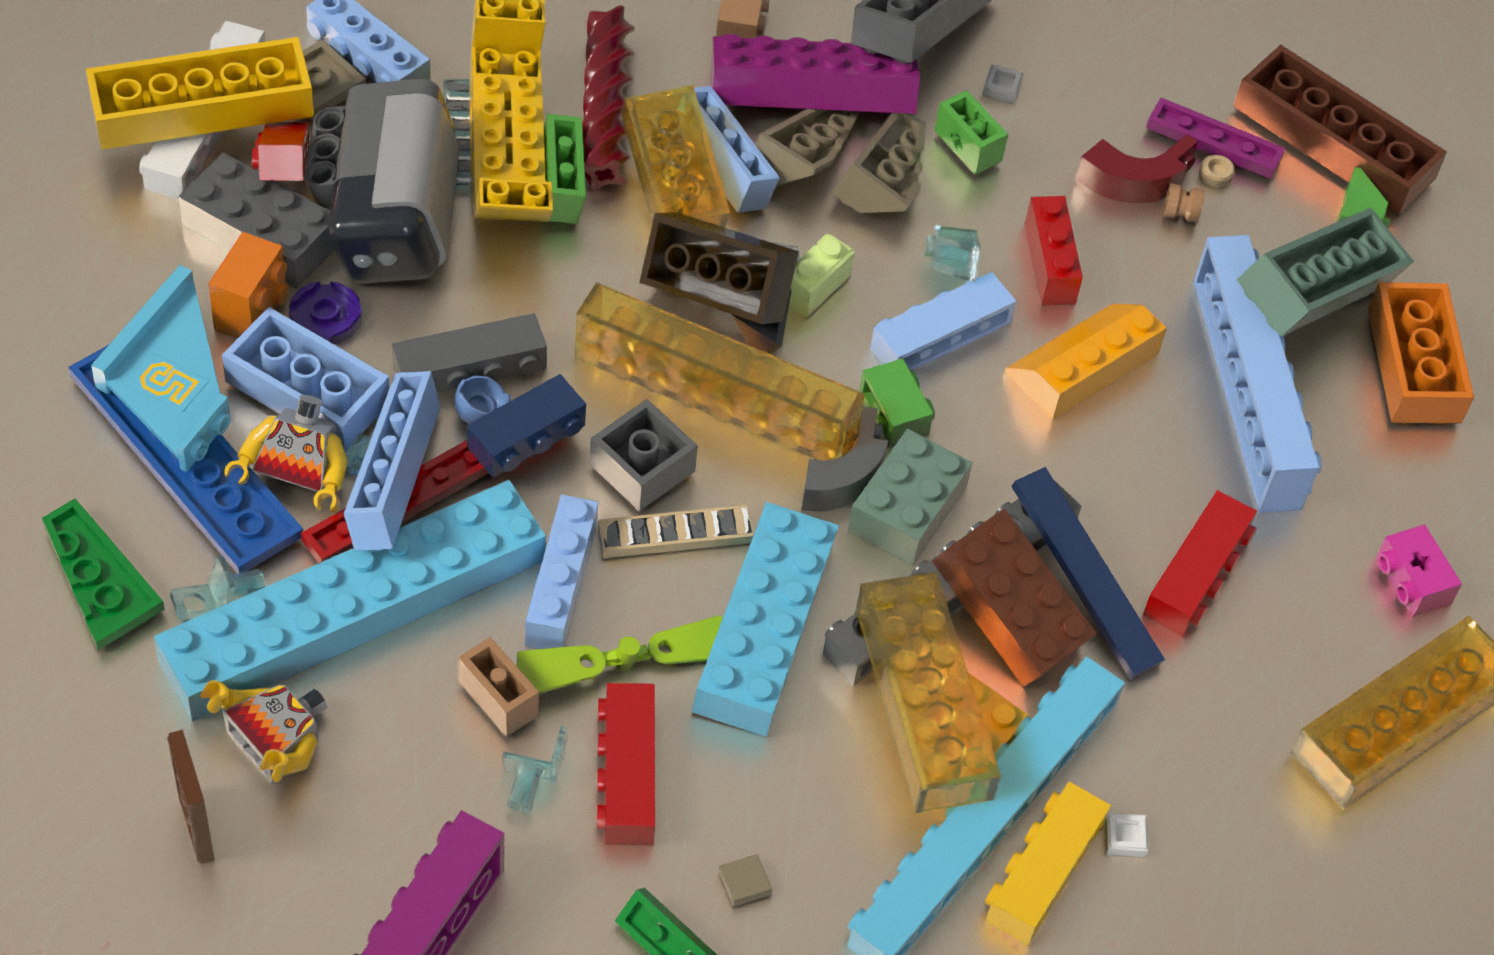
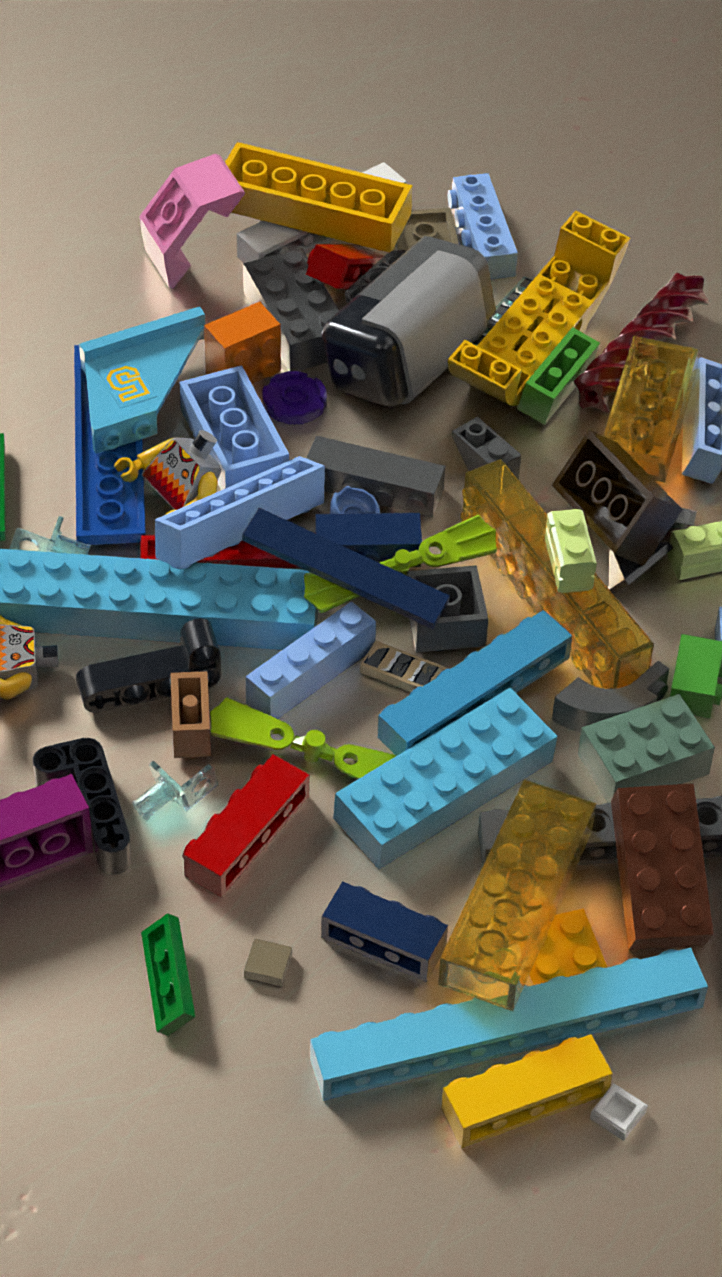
camera: 40 degrees right, 5 degrees down
none -> black beam [33,738,132,875]
none -> black beam [76,618,221,713]
none -> bright pink slope [139,154,245,289]
none -> dark blue tile [242,508,450,629]
none -> lime piece [304,515,497,613]
none -> dark blue brick [321,881,448,982]
none -> dark azure brick [377,610,573,756]
none -> dark grey slope [452,417,521,497]
none -> yellowish green brick [545,509,597,593]

